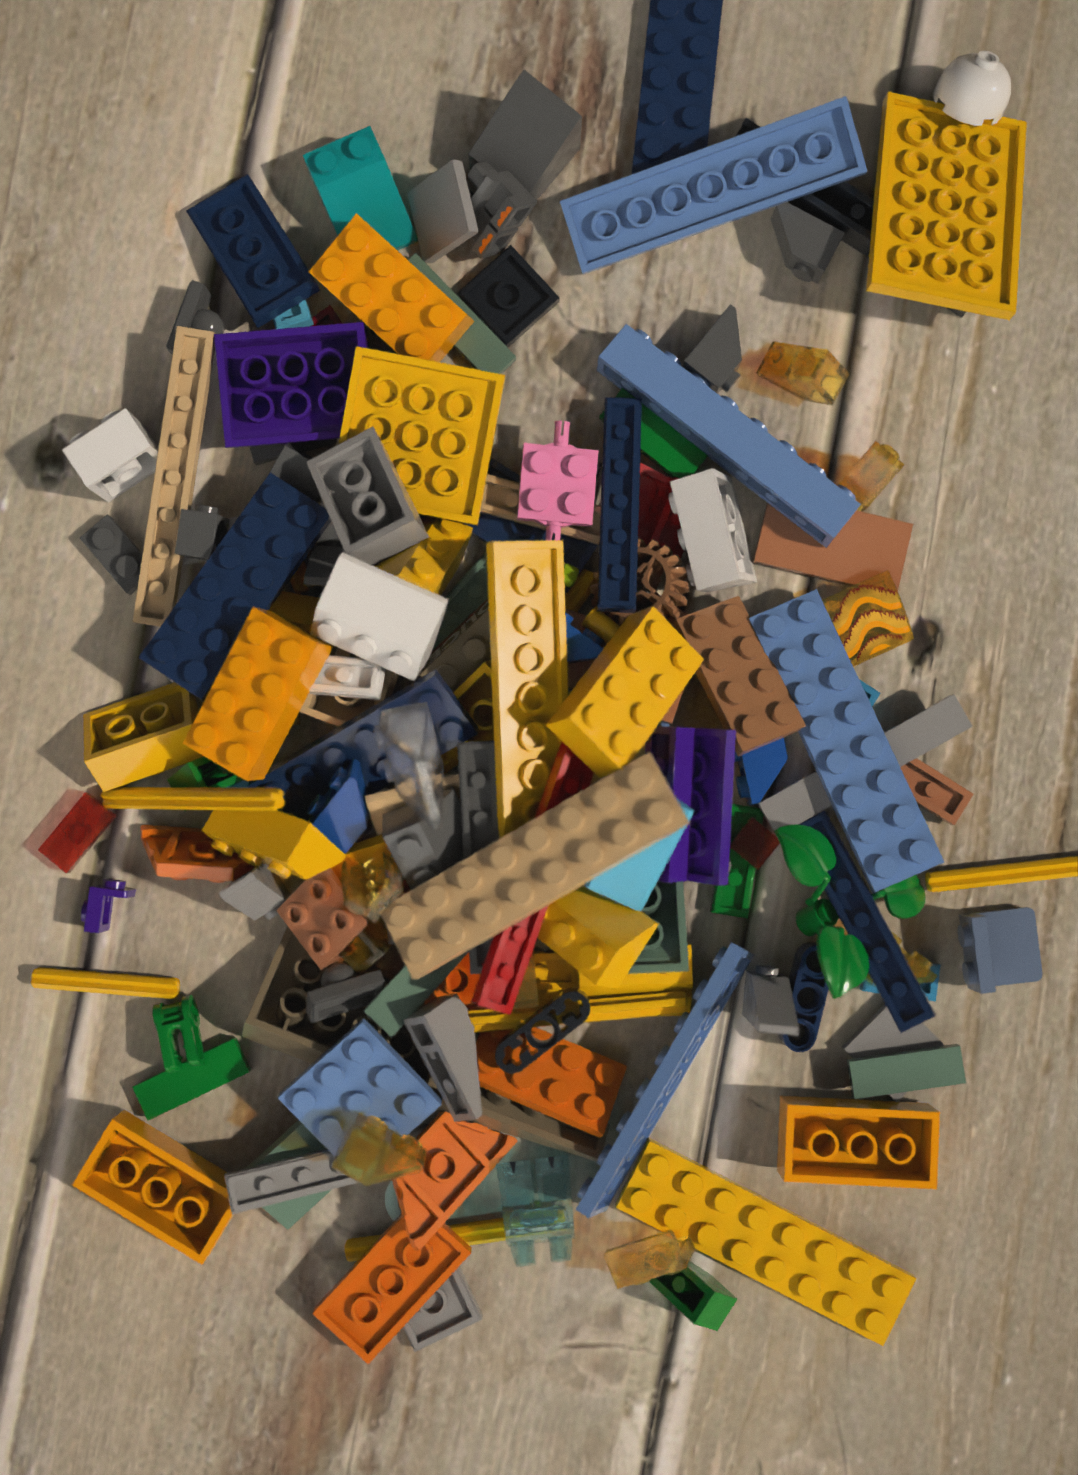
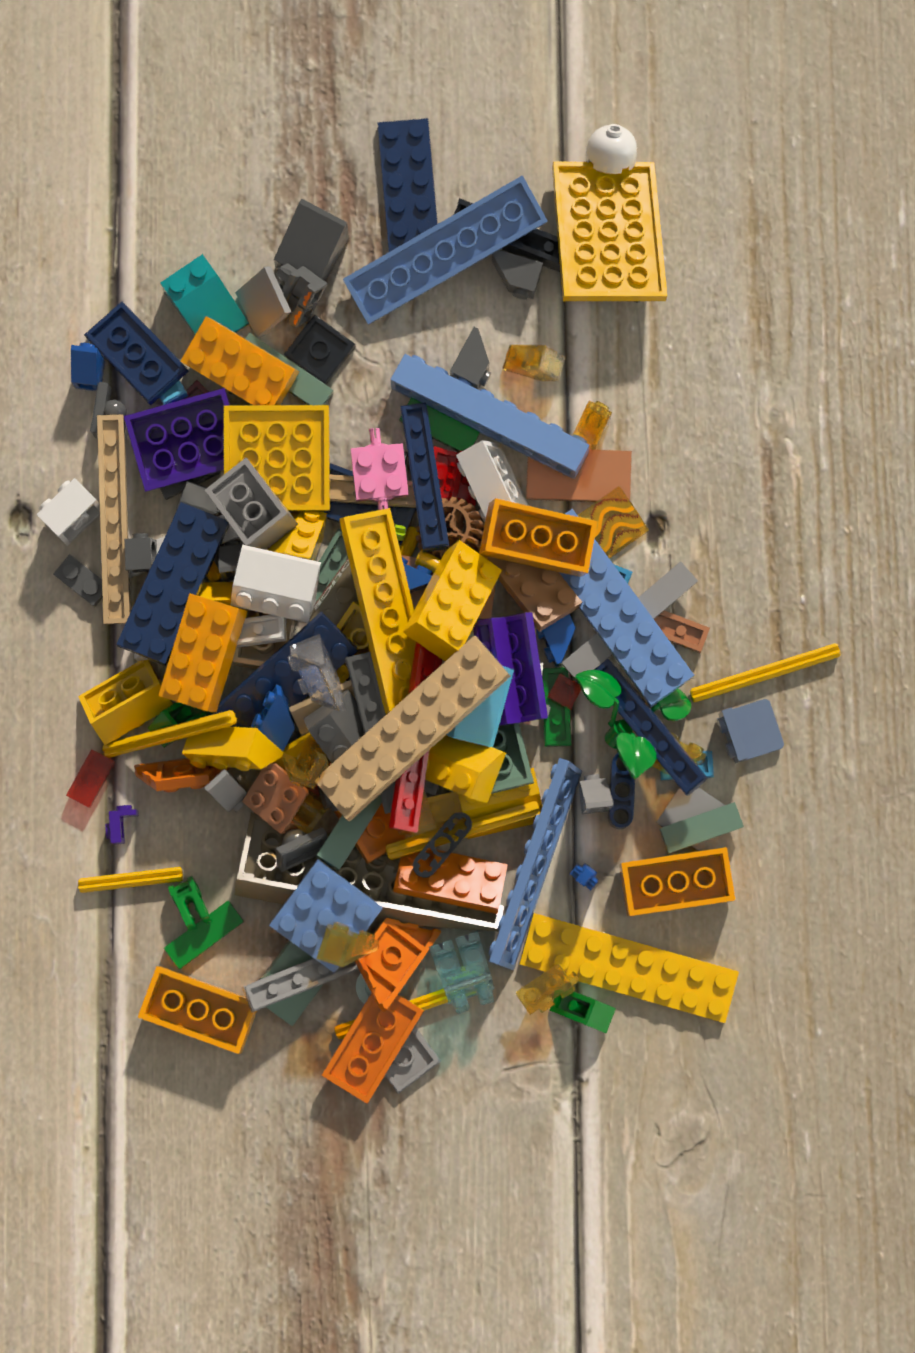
camera: 10 degrees left, 5 degrees down
light grey slope [403,993,482,1122] -> none
none -> blue slope [71,343,105,391]
none -> light orange brick [479,498,598,577]
none -> blue hinge [570,863,598,891]

